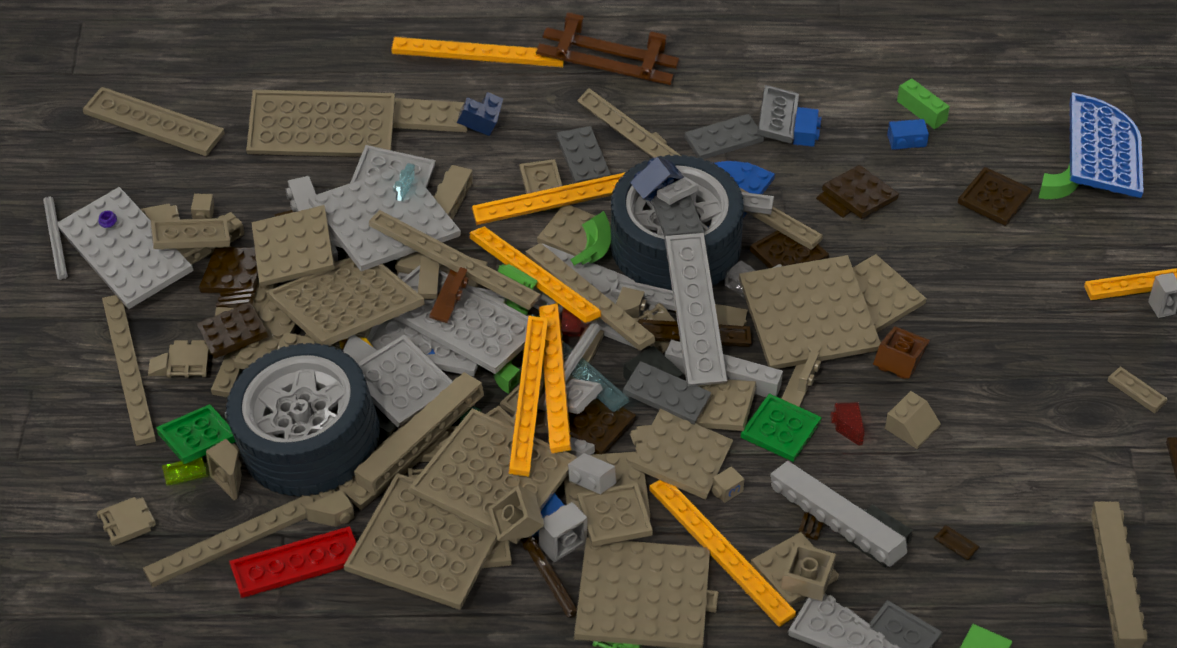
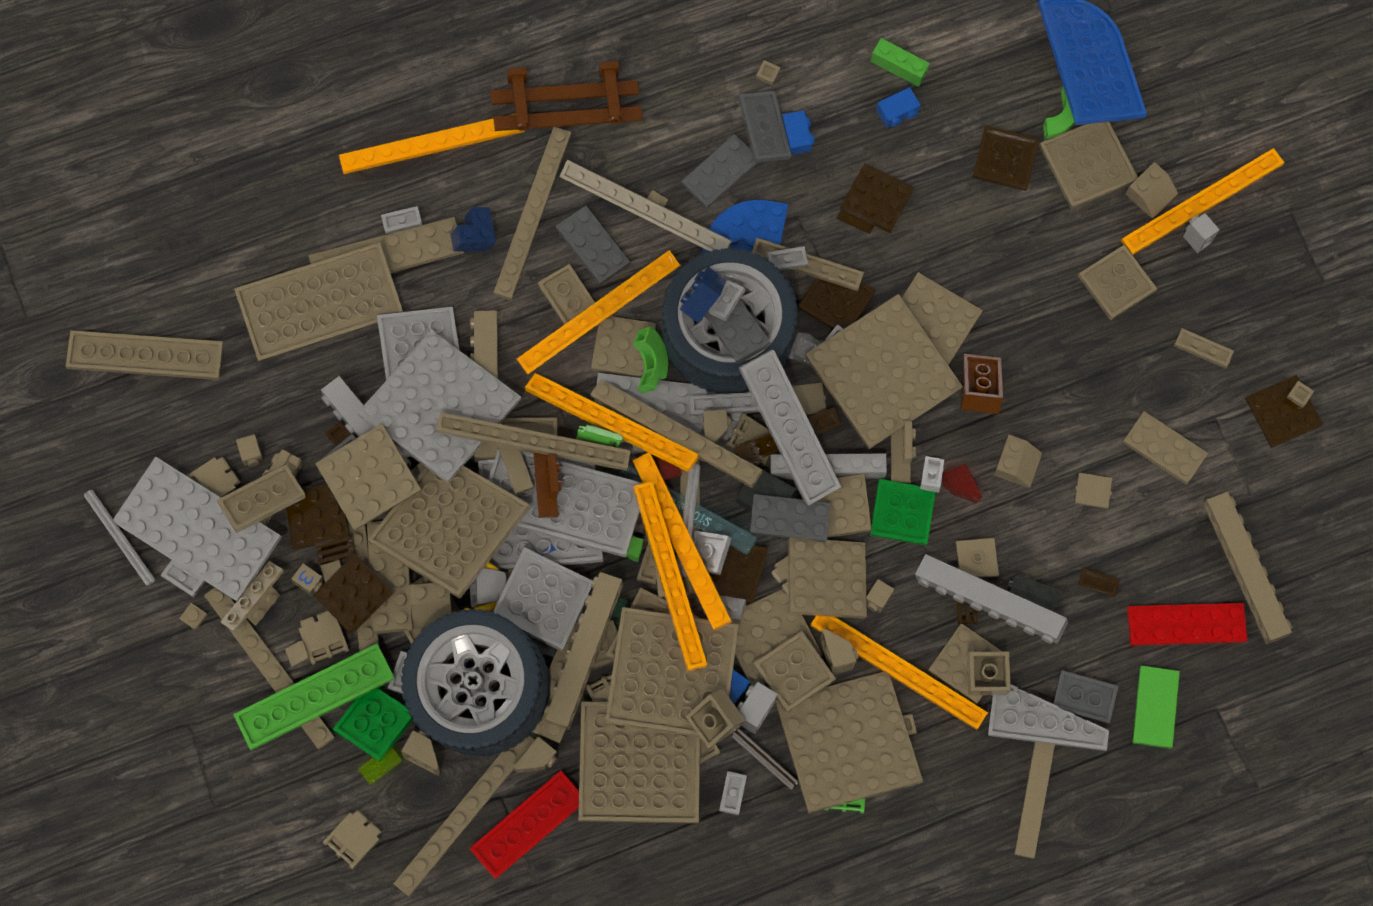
camera: 25 degrees left, 25 degrees up
dark purple plate [98,210,117,228] -> none
clear light blue plate [394,163,415,201] -> none
light grey brick [568,453,616,494] -> none
none -> light grey plate [161,560,205,598]
none -> dark tan plate [179,603,208,631]
none -> dark tan bracket [220,561,284,632]
none -> bright green plate [233,644,395,751]
none -> dark tan brick [291,564,324,596]
none -> light grey plate [381,206,422,234]
none -> dark tan plate [494,127,571,301]
none -> light grey plate [719,771,747,815]
none -> dark tan plate [756,60,780,86]
none -> dark tan slope [820,629,858,675]
none -> light grey plate [920,456,944,493]
none -> dark tan plate [955,538,999,578]
none -> dark tan plate [1039,122,1138,209]
none -> dark tan piece [1075,473,1112,509]
none -> dark tan plate [1078,245,1157,320]
none -> dark tan plate [1123,411,1208,485]
none -> dark tan slope [1126,162,1178,219]
none -> red plate [1127,603,1247,646]

